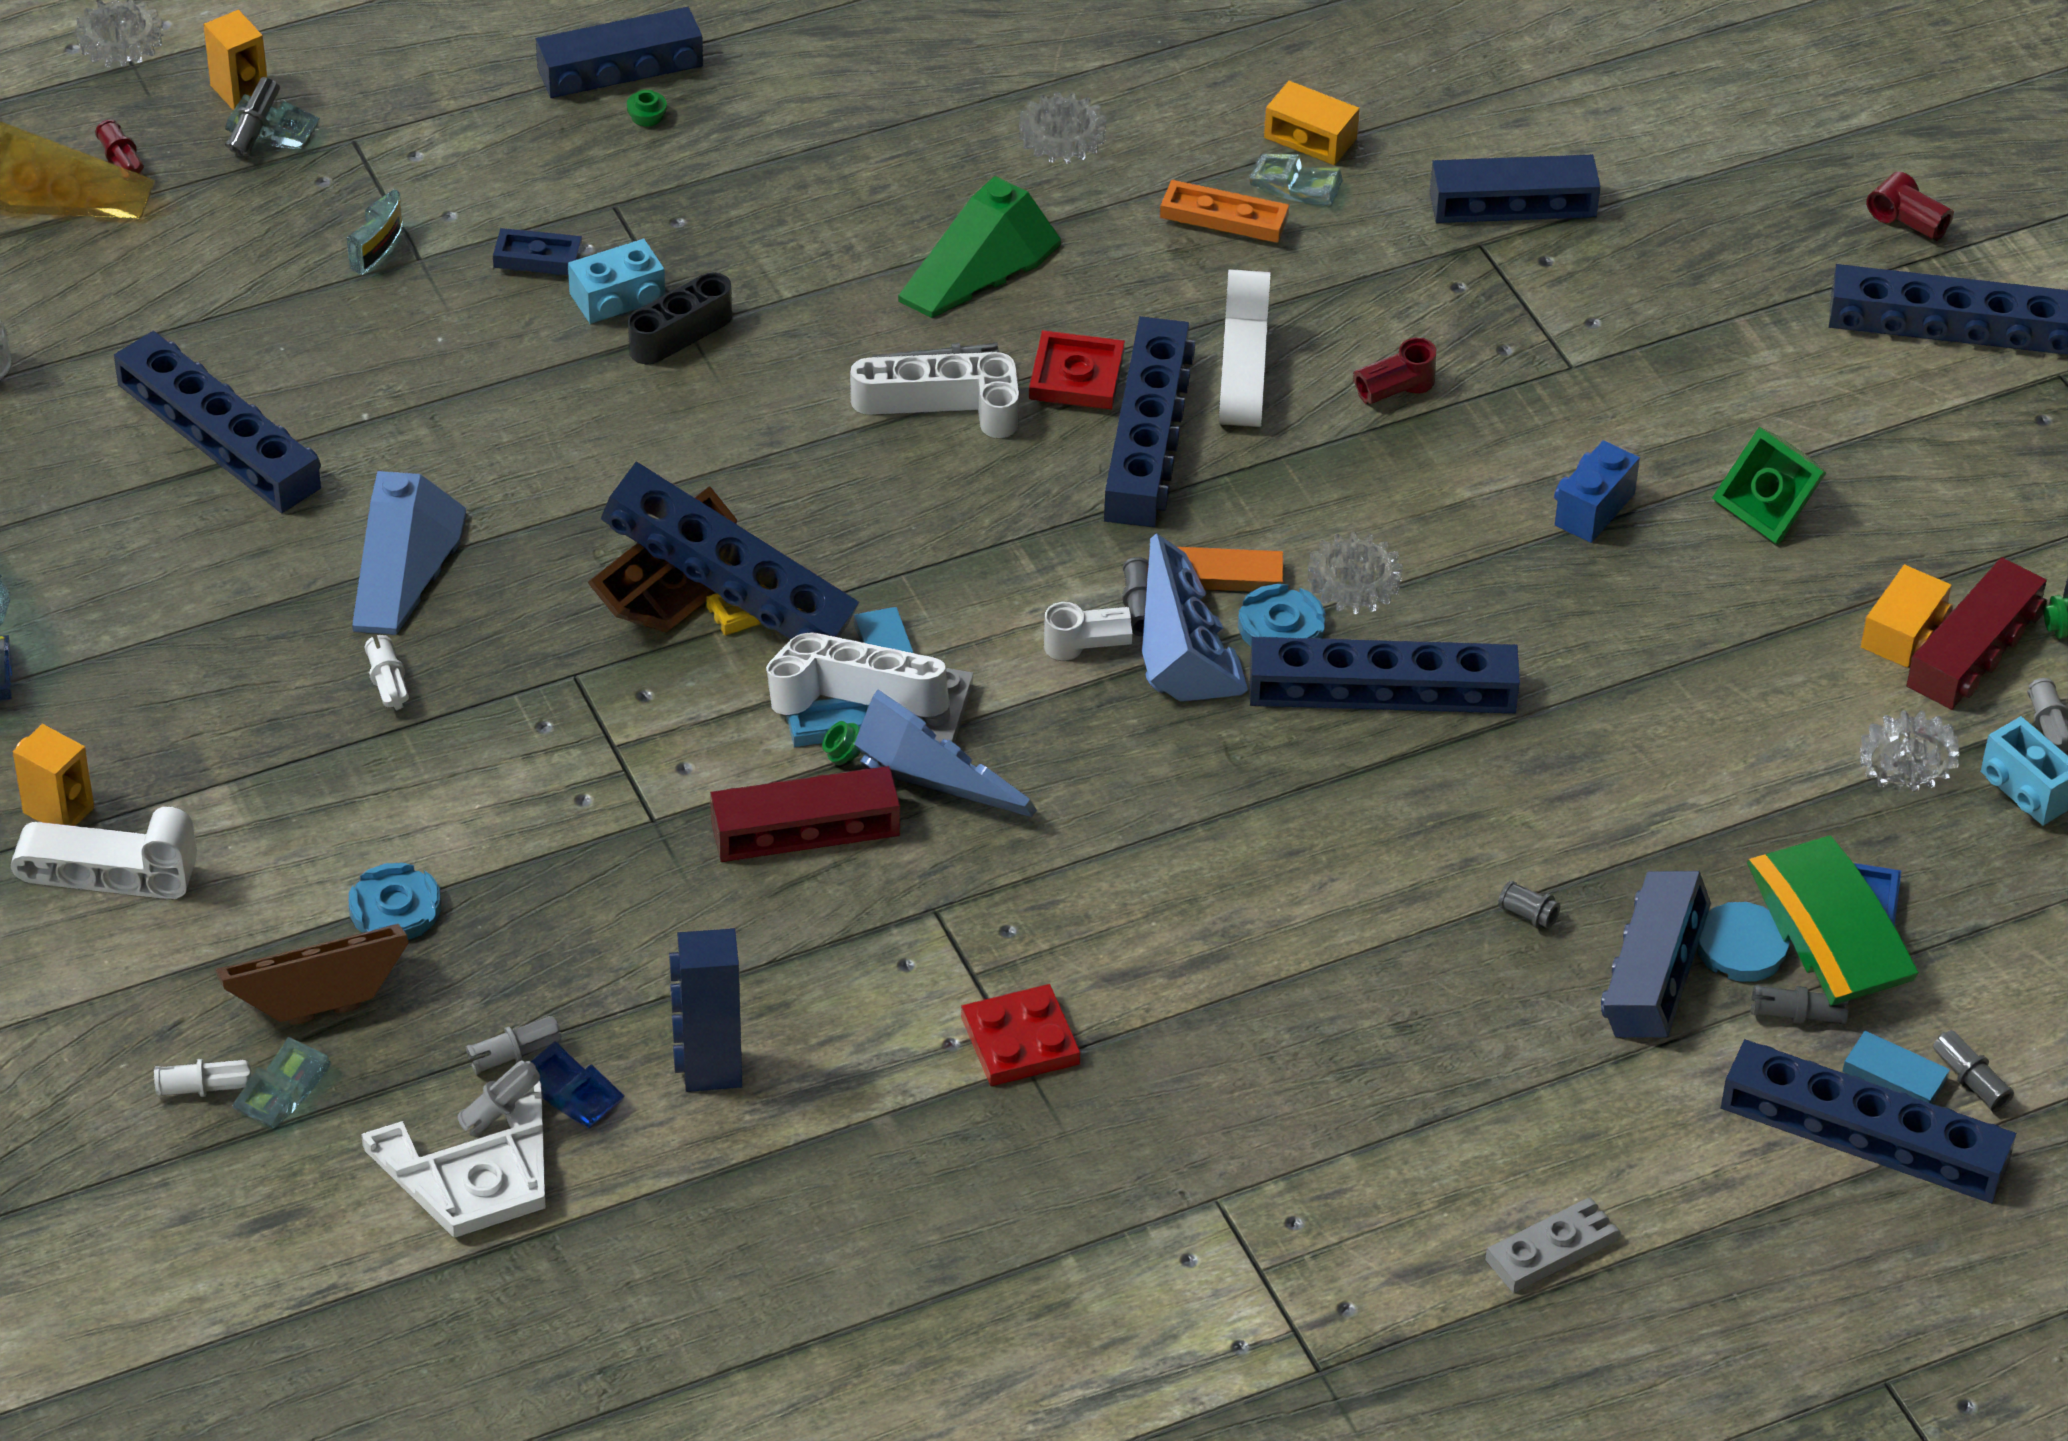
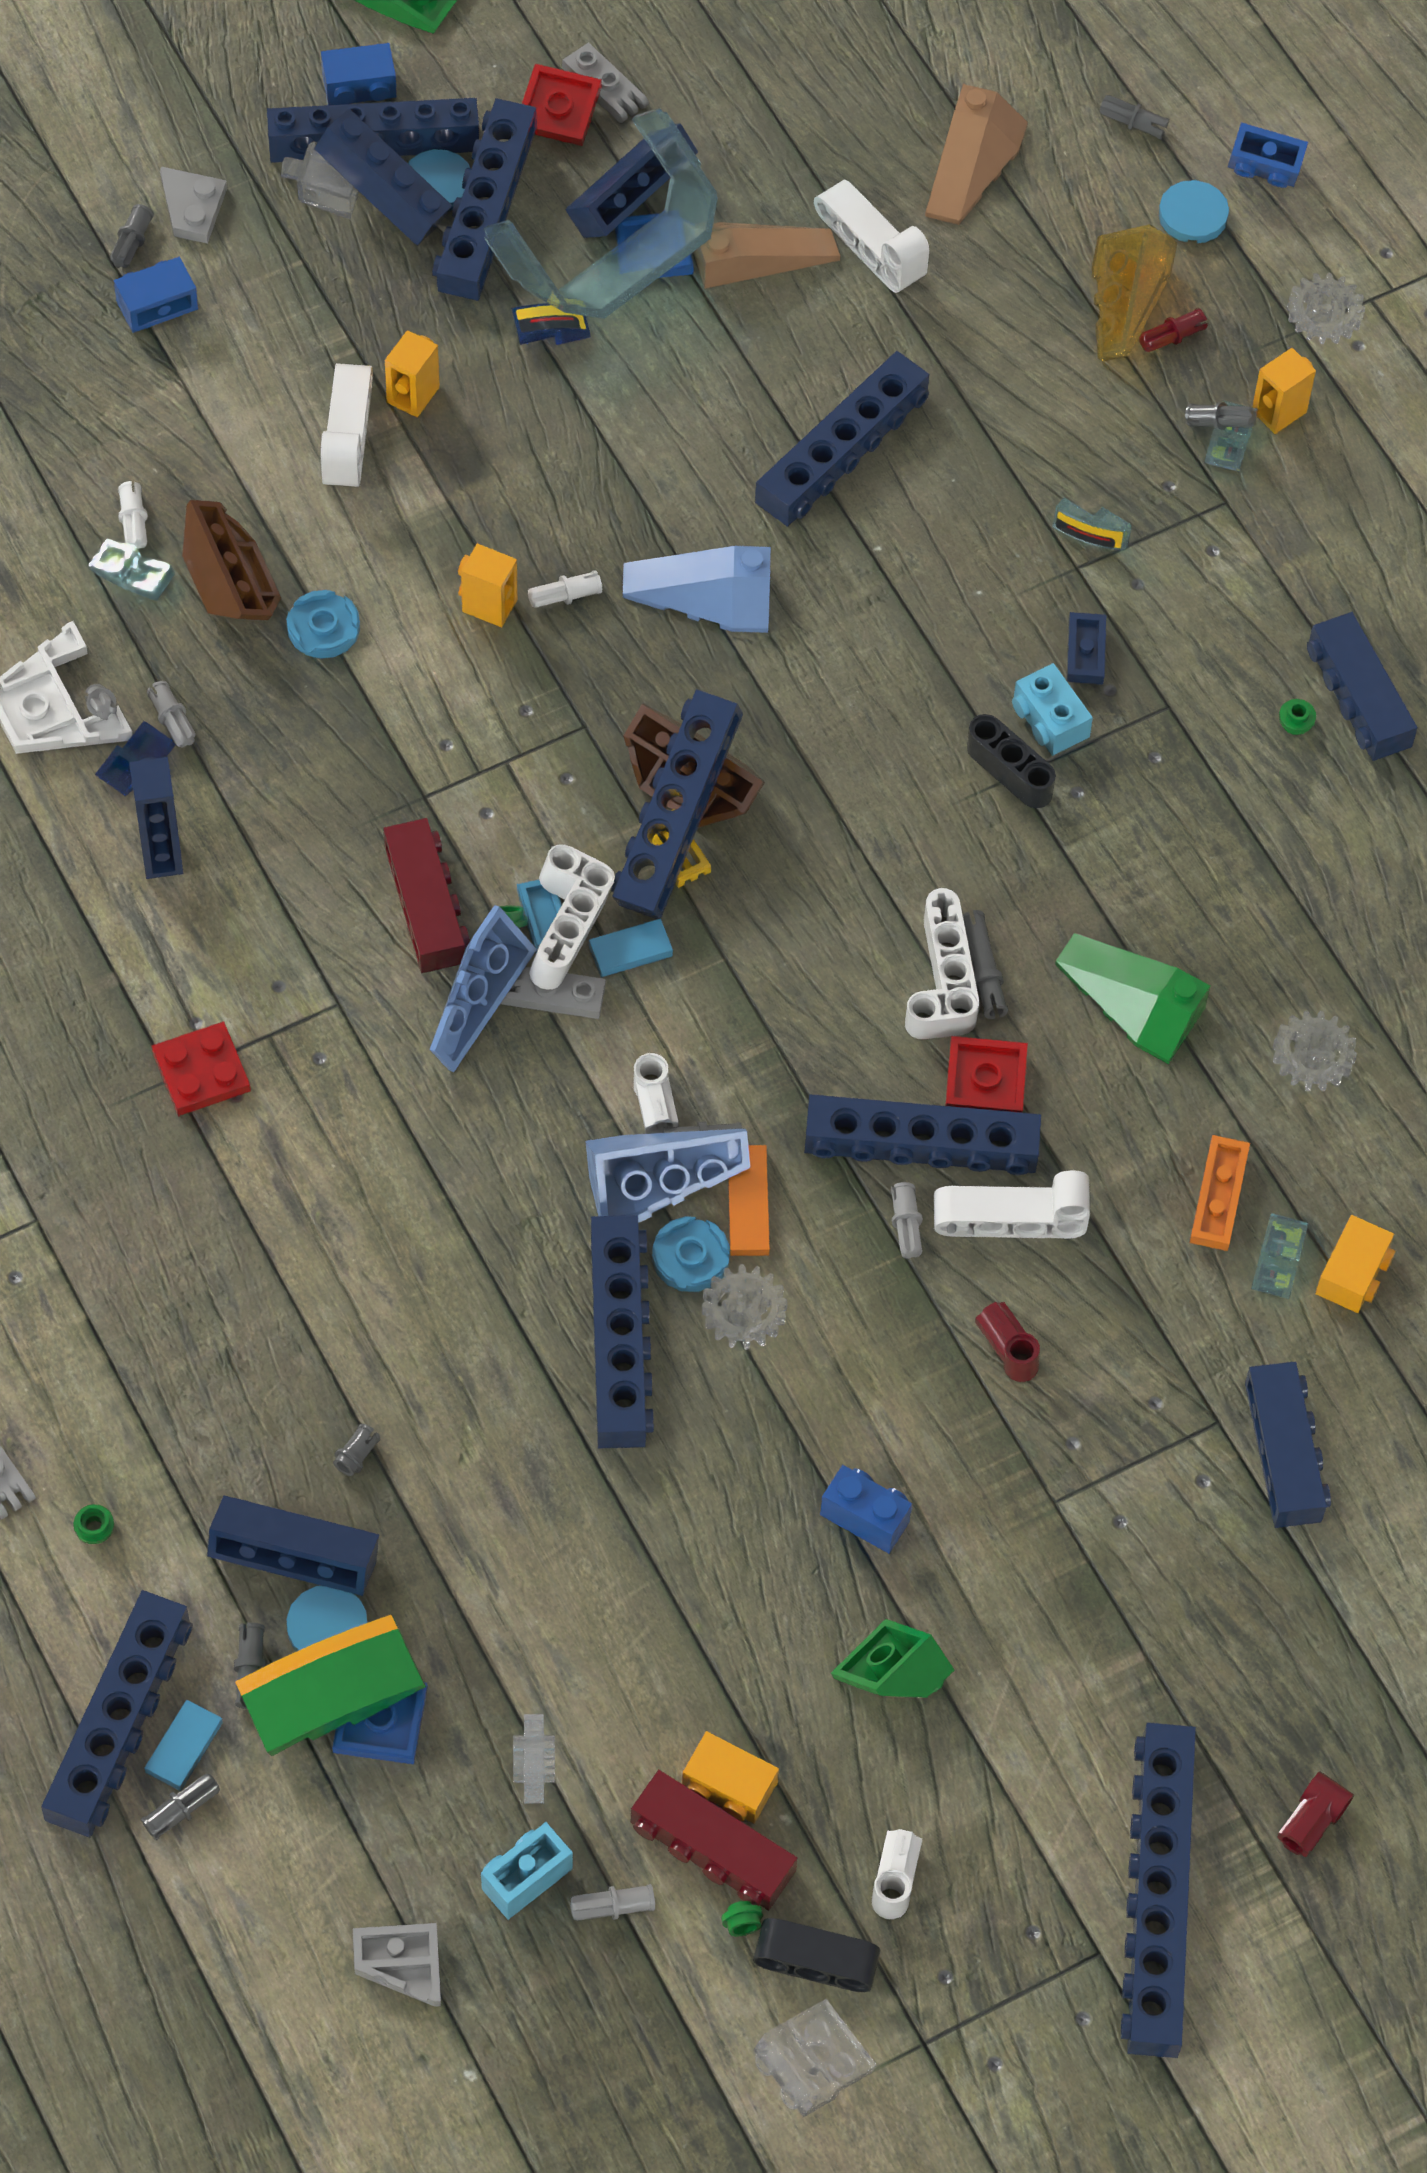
camera: 85 degrees right, 15 degrees up
none -> green plate [73,1504,114,1544]
none -> light orange brick [458,543,518,628]
none -> white piece [872,1829,922,1919]
none -> light grey axle [890,1182,923,1259]

